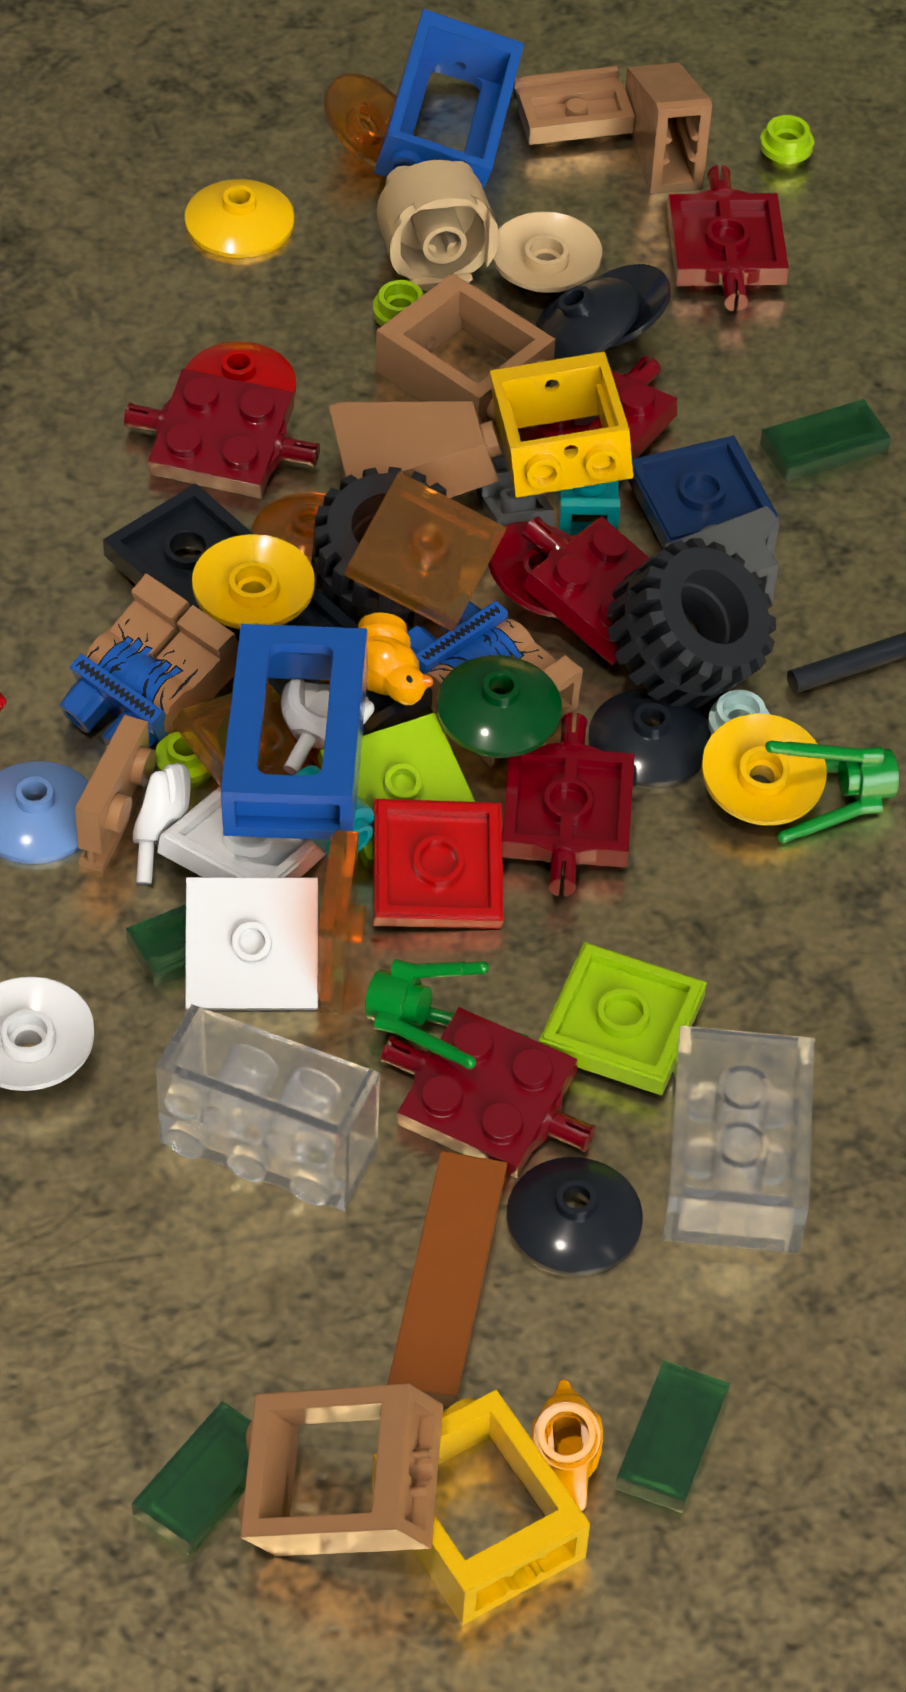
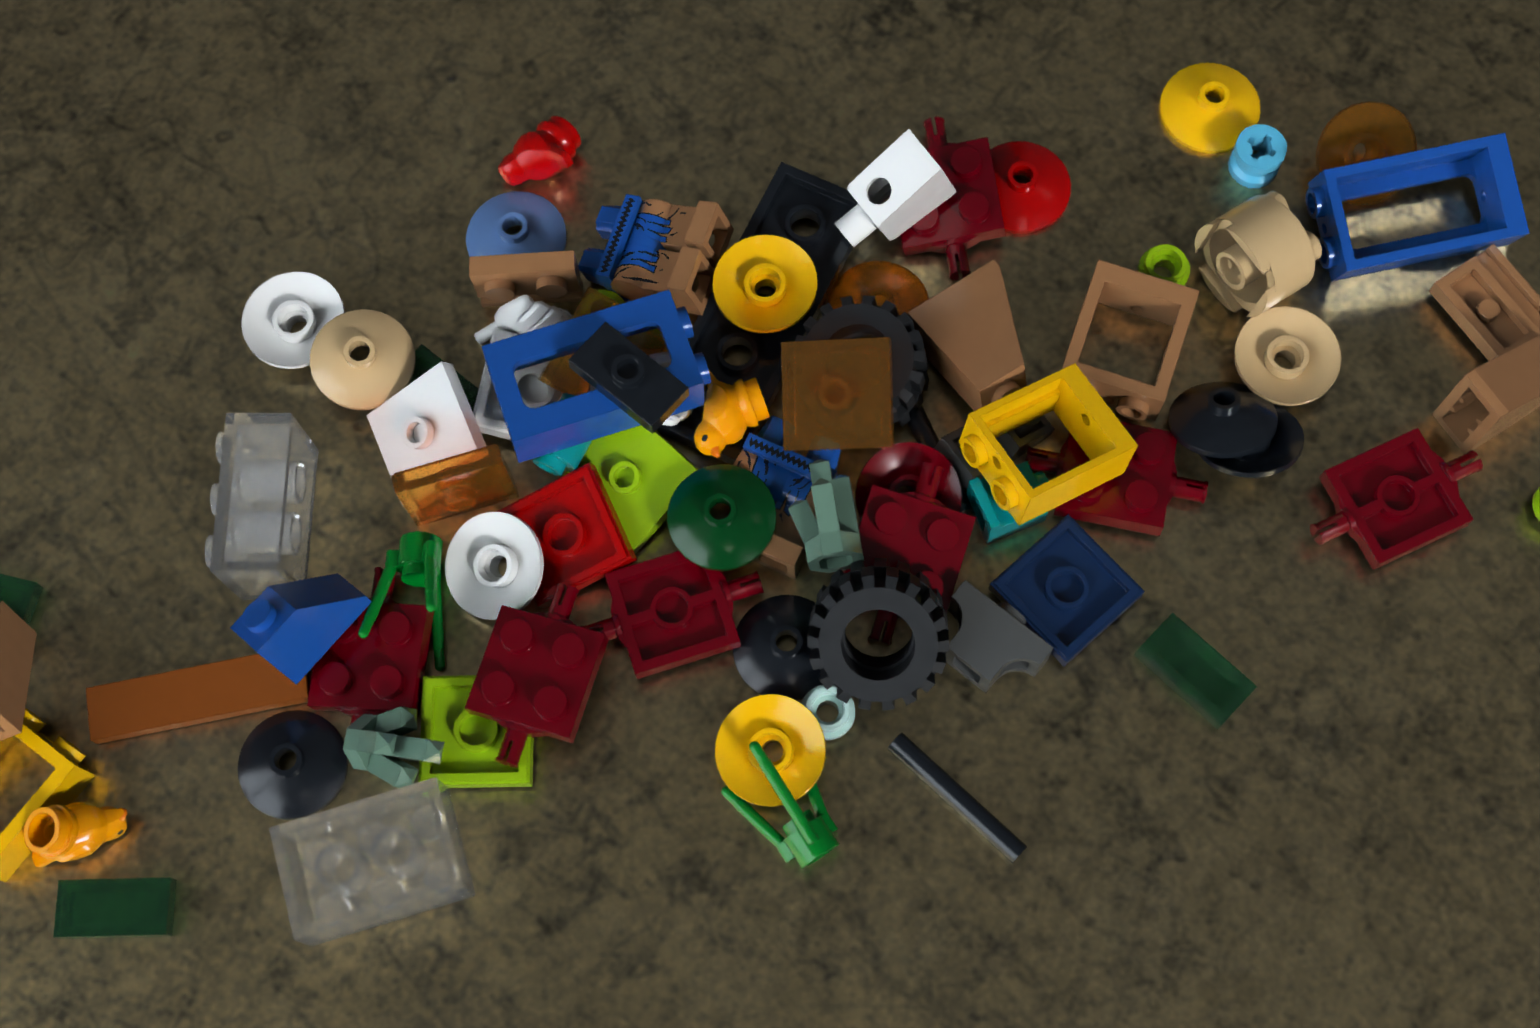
camera: 75 degrees right, 20 degrees up
none -> blue slope [230,573,372,685]
none -> tan dish [310,309,416,410]
none -> sand green rock [343,706,444,790]
none -> white dish [445,512,544,620]
none -> dark red plate [465,583,609,768]
none -> black plate [568,322,689,434]
none -> sand green rock [788,459,864,573]
none -> white torso [834,129,957,247]
none -> medium azure wheel [1228,124,1287,188]

